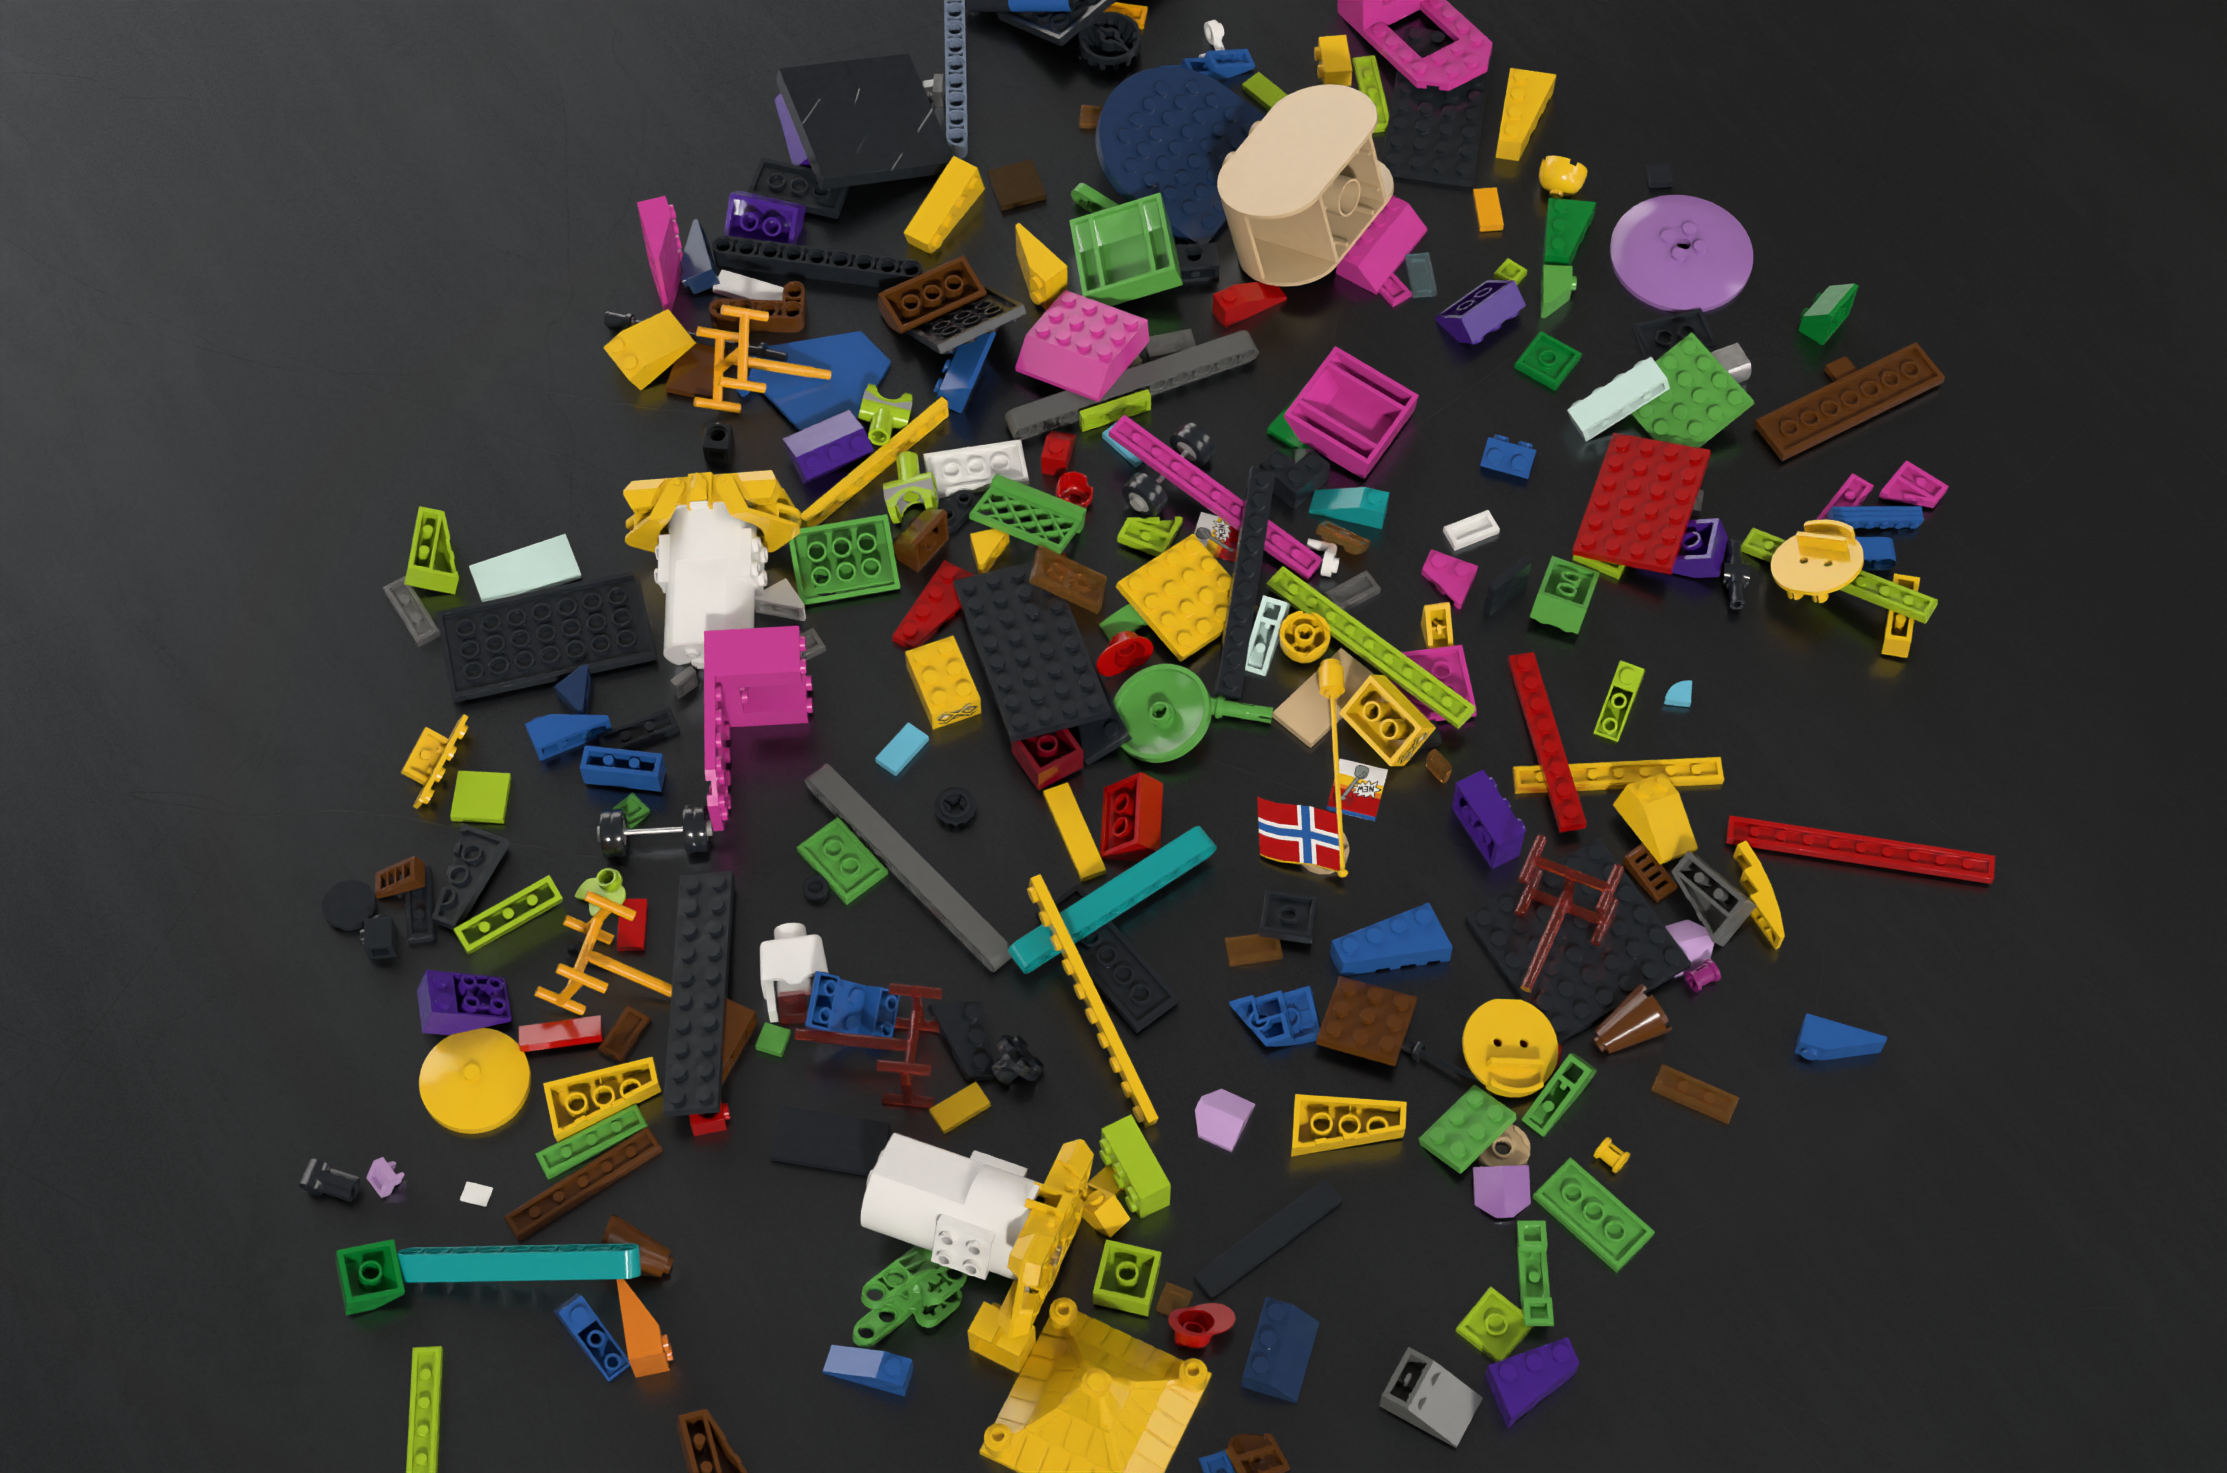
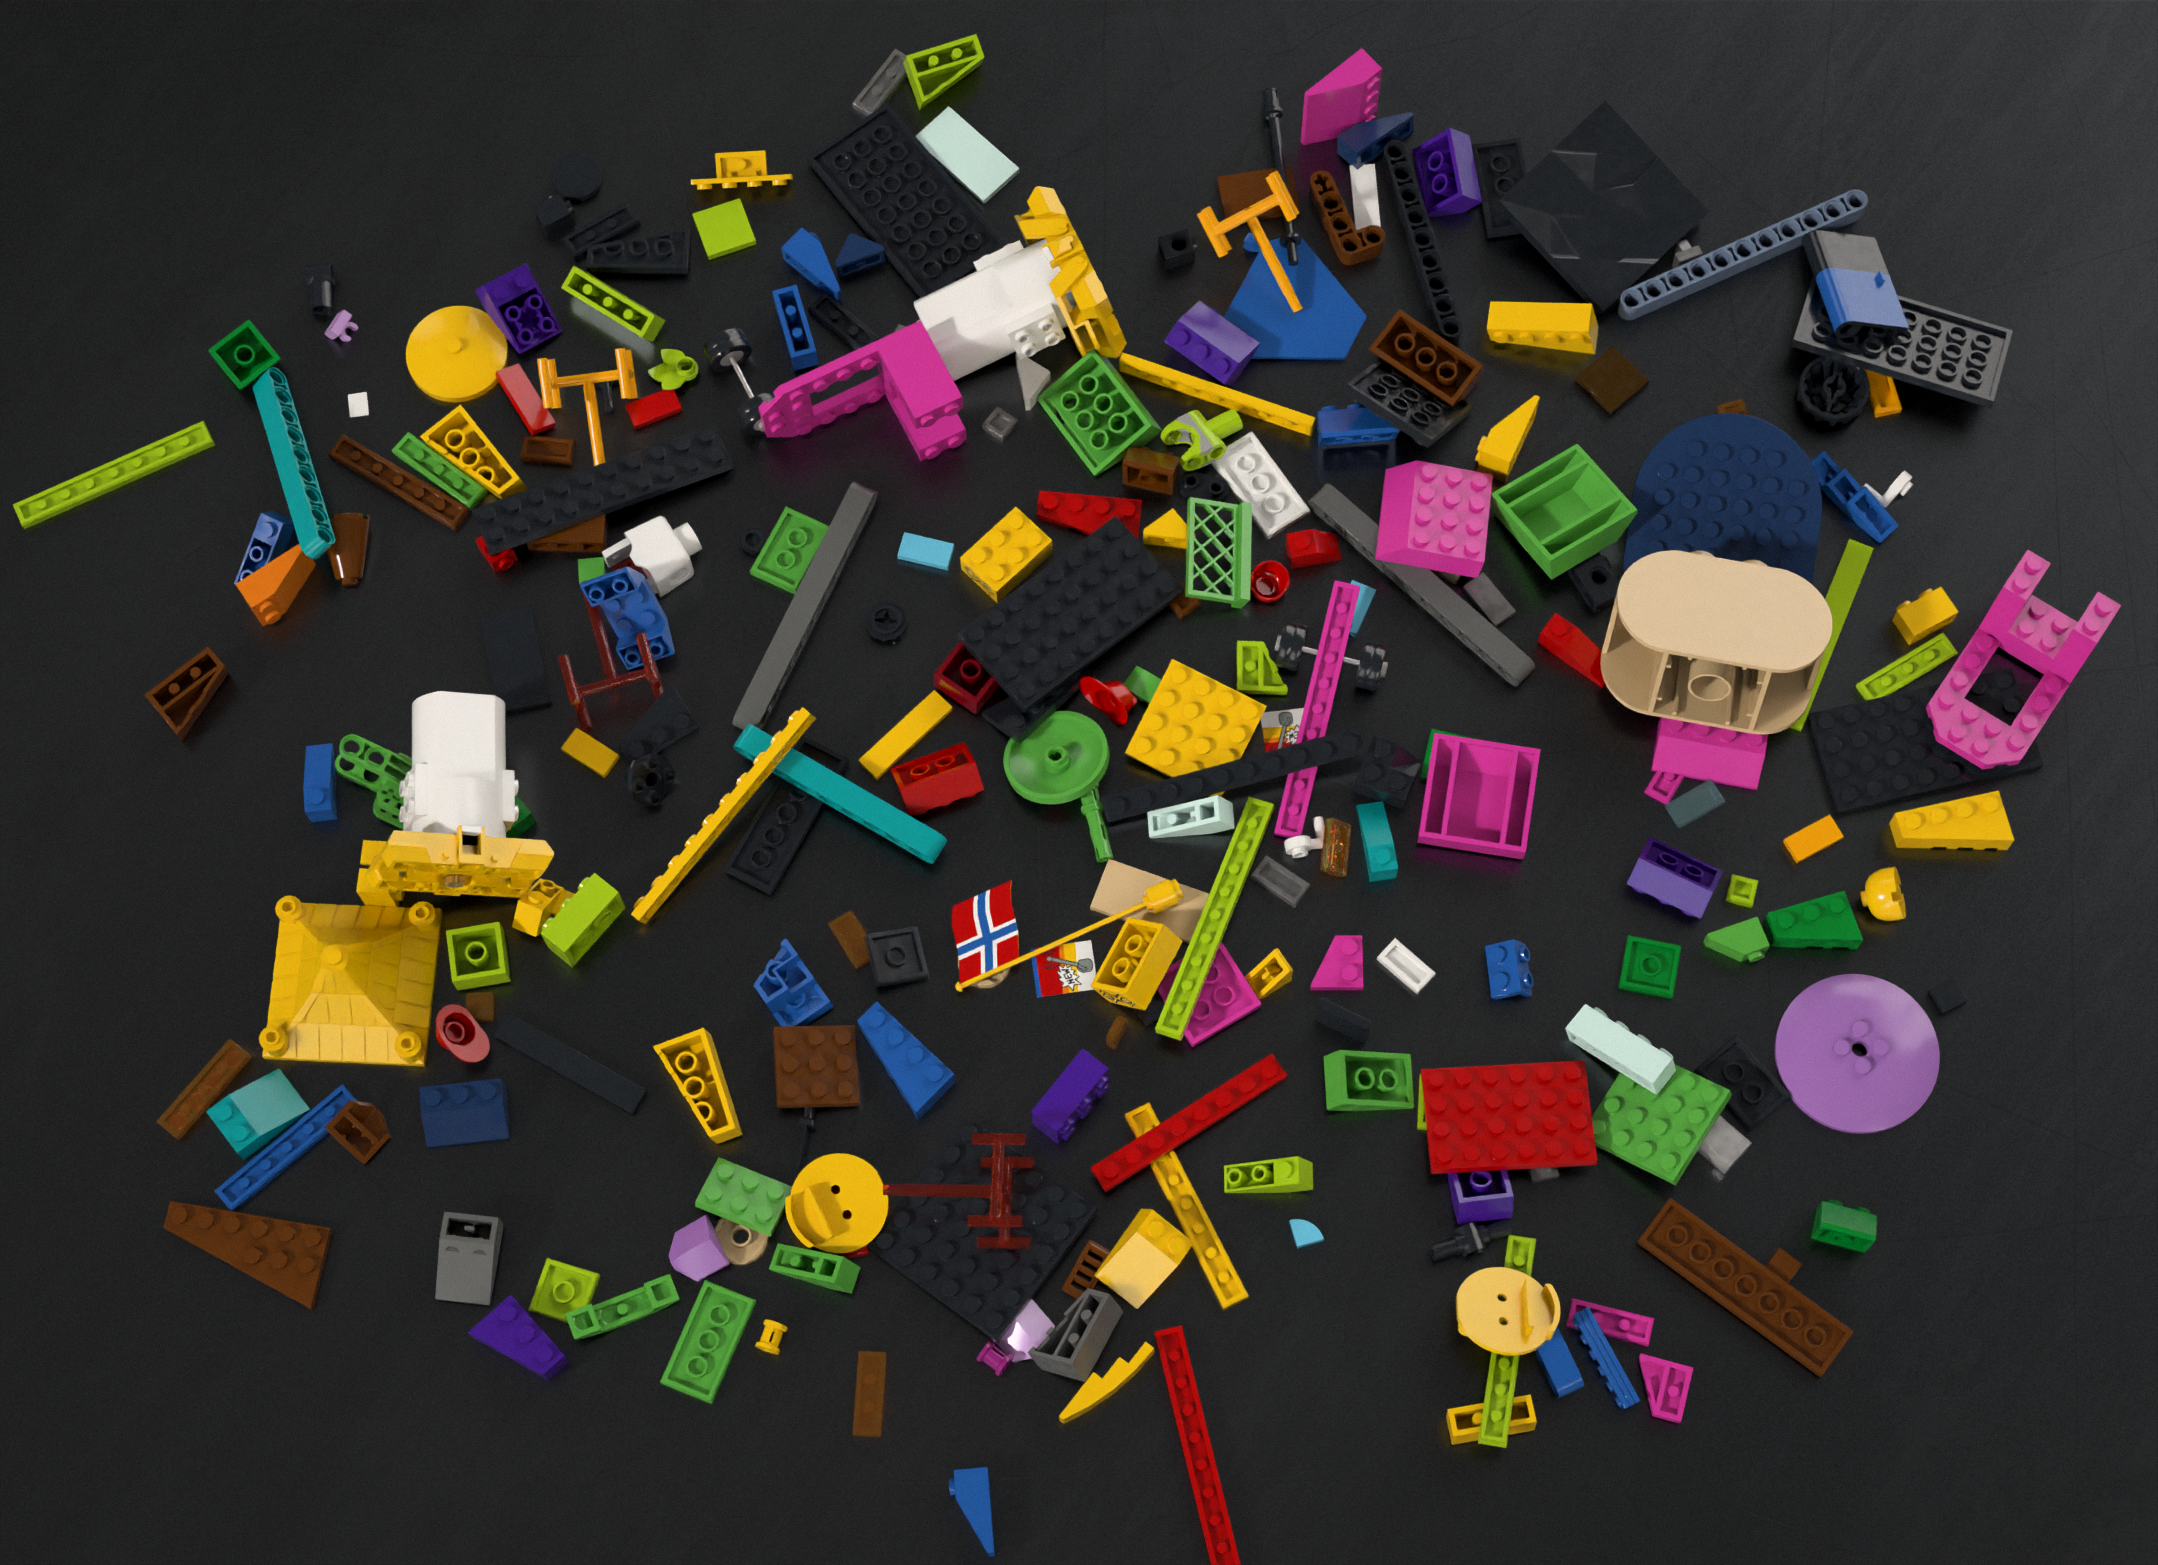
camera: 70 degrees right, 10 degrees up
reddish brown slope [375,856,425,899] -> none
yellow slope [603,309,696,391] -> none
bright green tile [613,792,651,829] -> none
lime connector [858,384,912,446] -> none
clear orange tile [1029,545,1107,614] -> none
bright green beam [1071,183,1118,213] -> none
lime tile [1079,389,1151,432] -> none
lavender slope [1195,1089,1255,1152] -> none
yellow cylinder [1279,611,1330,663] -> none
reddish brown cone [1592,984,1672,1054] -> none

